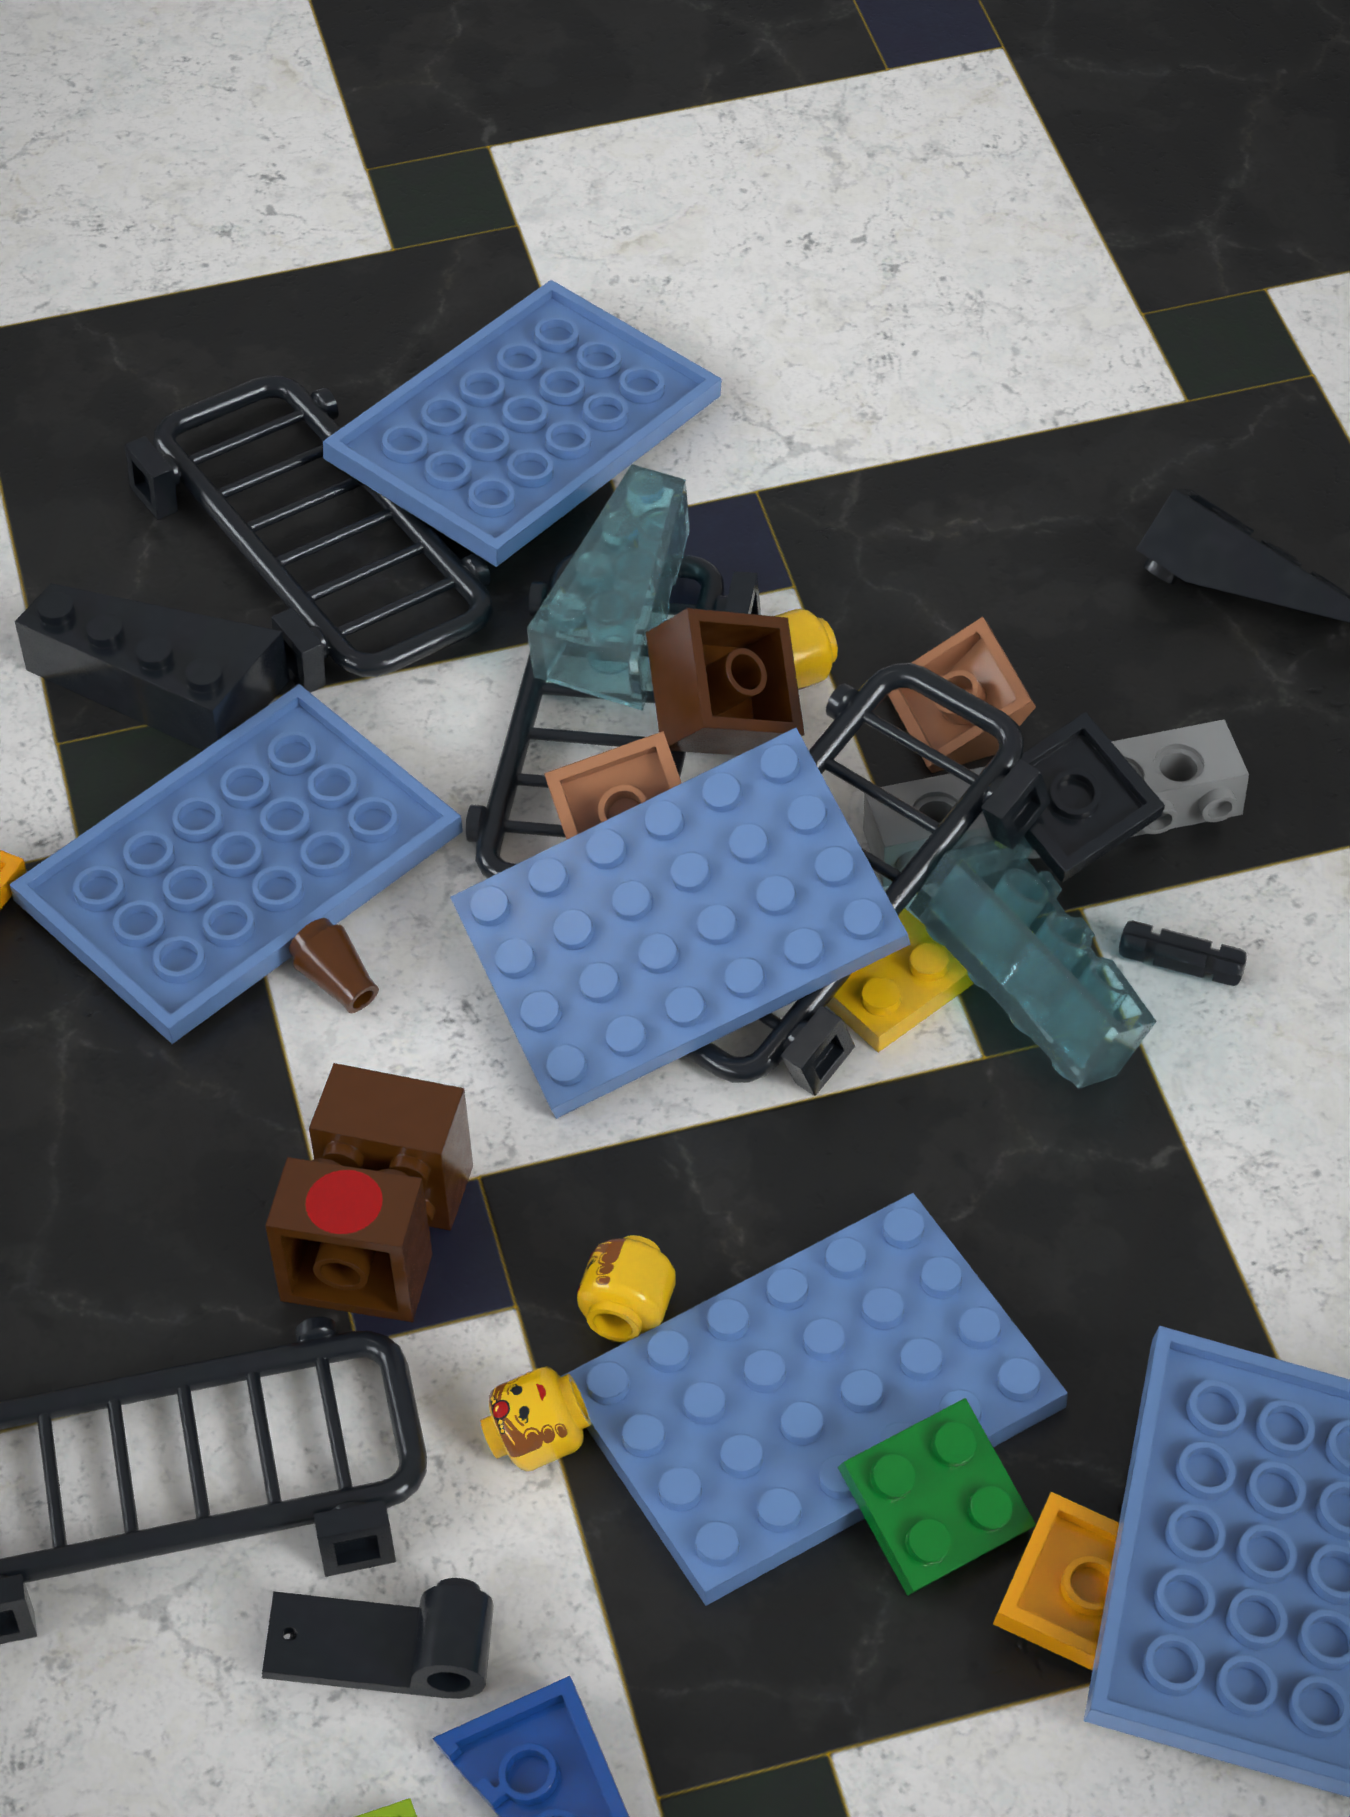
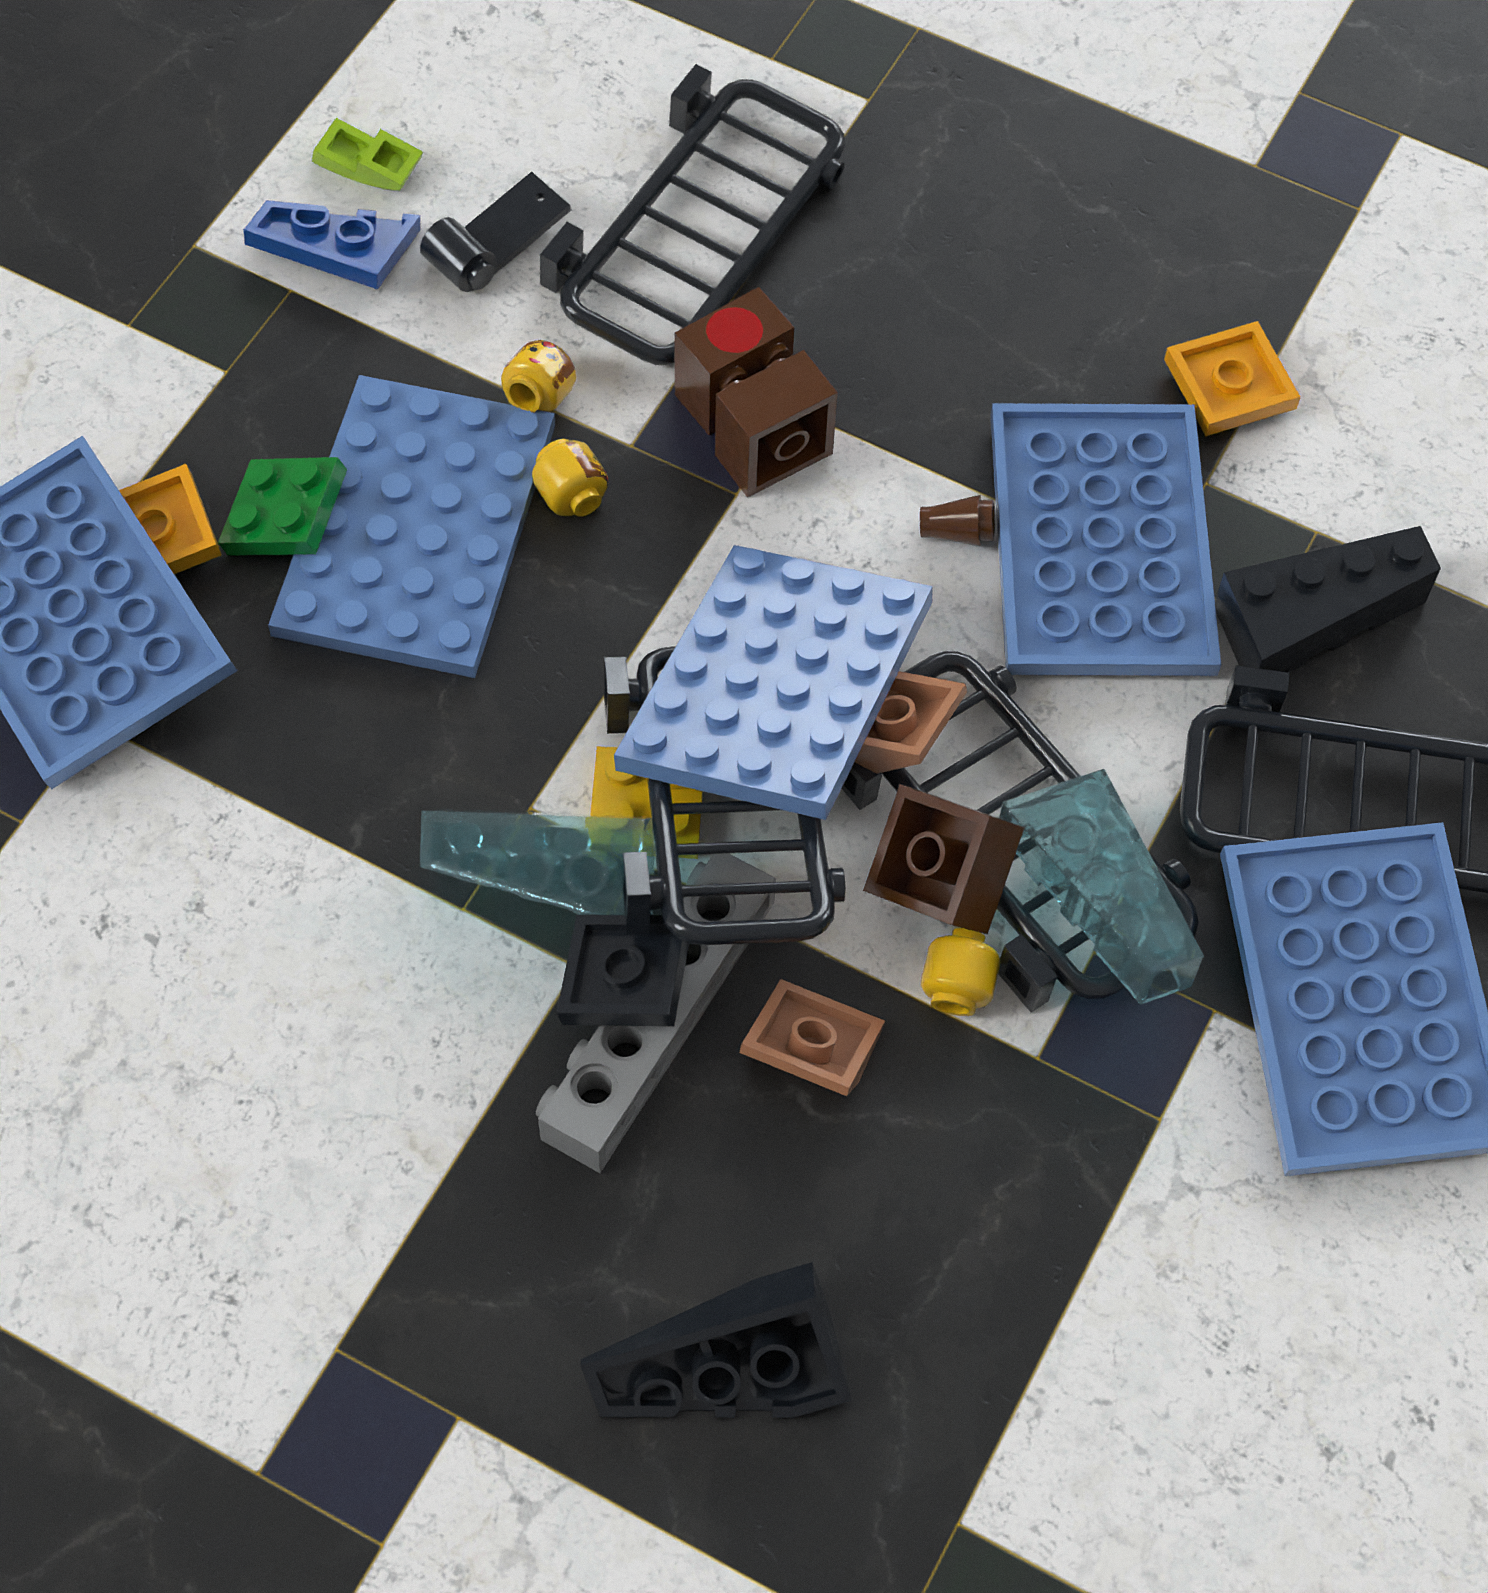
camera: 130 degrees right, 10 degrees up
black axle [1119,920,1247,986] -> none

